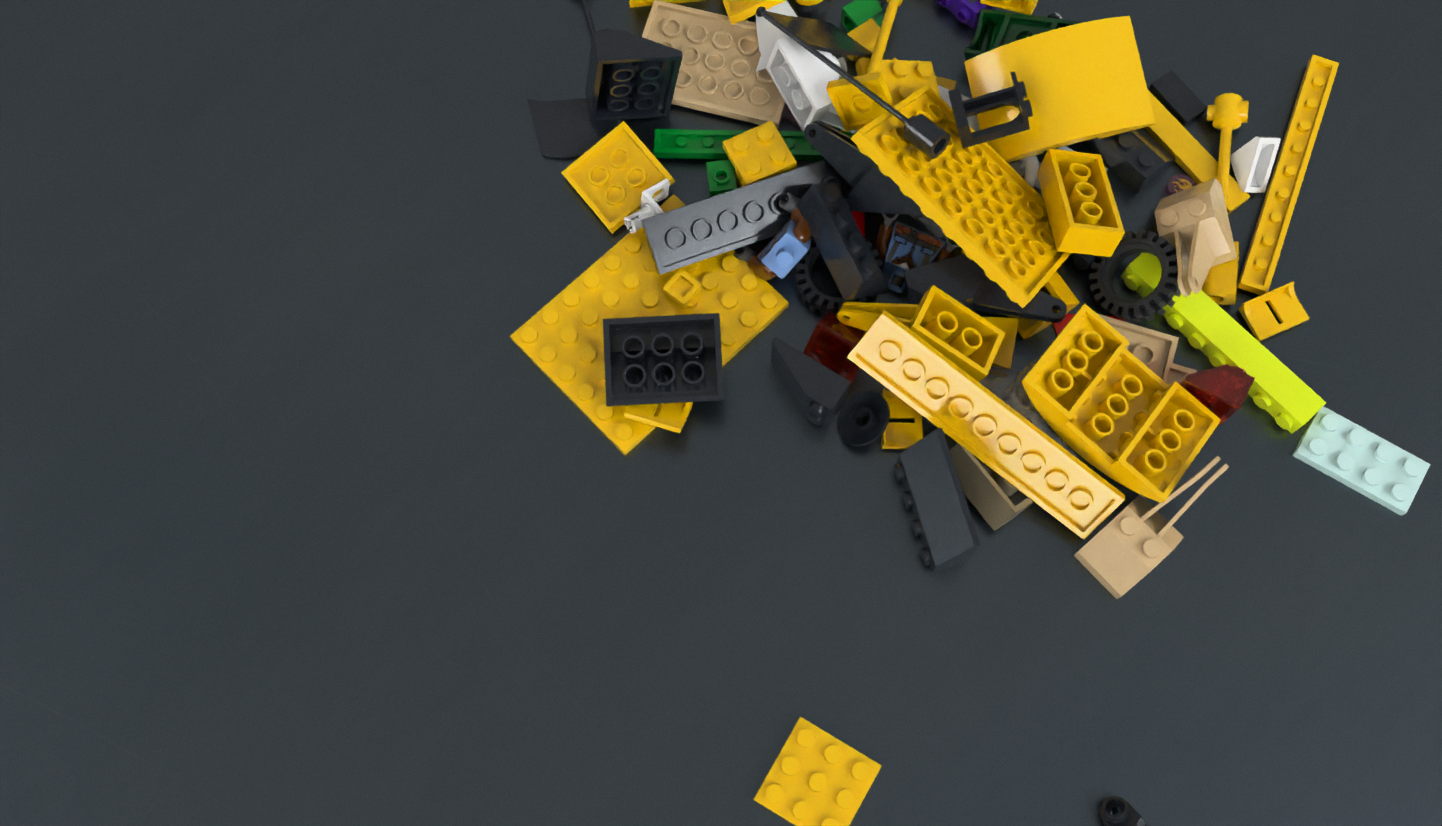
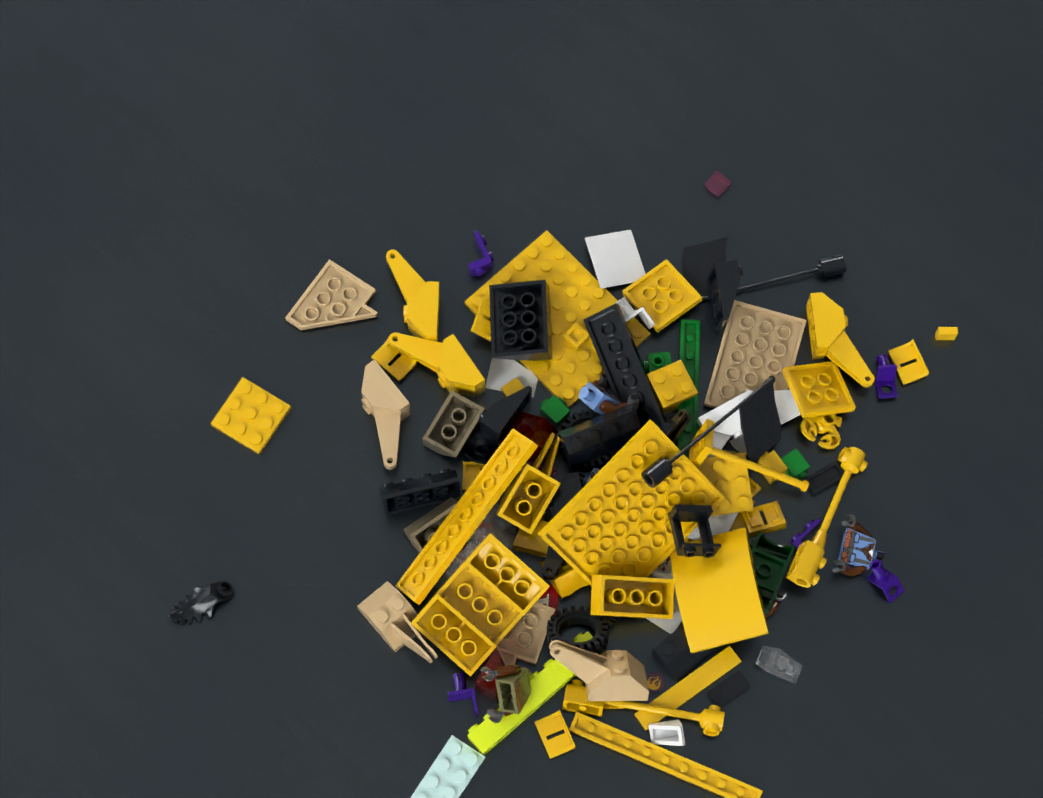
camera: 85 degrees right, 0 degrees up
none -> tan wing [285,259,378,330]
none -> tan slope [361,359,411,470]
none -> yellow piece [371,337,417,382]
none -> yellow slope [386,250,440,342]
none -> yellow slope [389,333,485,397]
none -> dark tan slope [423,391,485,458]
none -> dark purple bracket [448,673,478,716]
none -> dark purple bracket [468,230,494,277]
none -> torso [480,665,531,723]
none -> white sticker [485,359,538,398]
none -> yellow tile [501,377,524,397]
none -> green brick [540,395,570,429]
none -> white sticker [585,230,645,288]
none -> clear pink tile [704,171,731,197]
none -> yellow piece [740,501,786,538]
none -> clear slope [755,646,803,684]

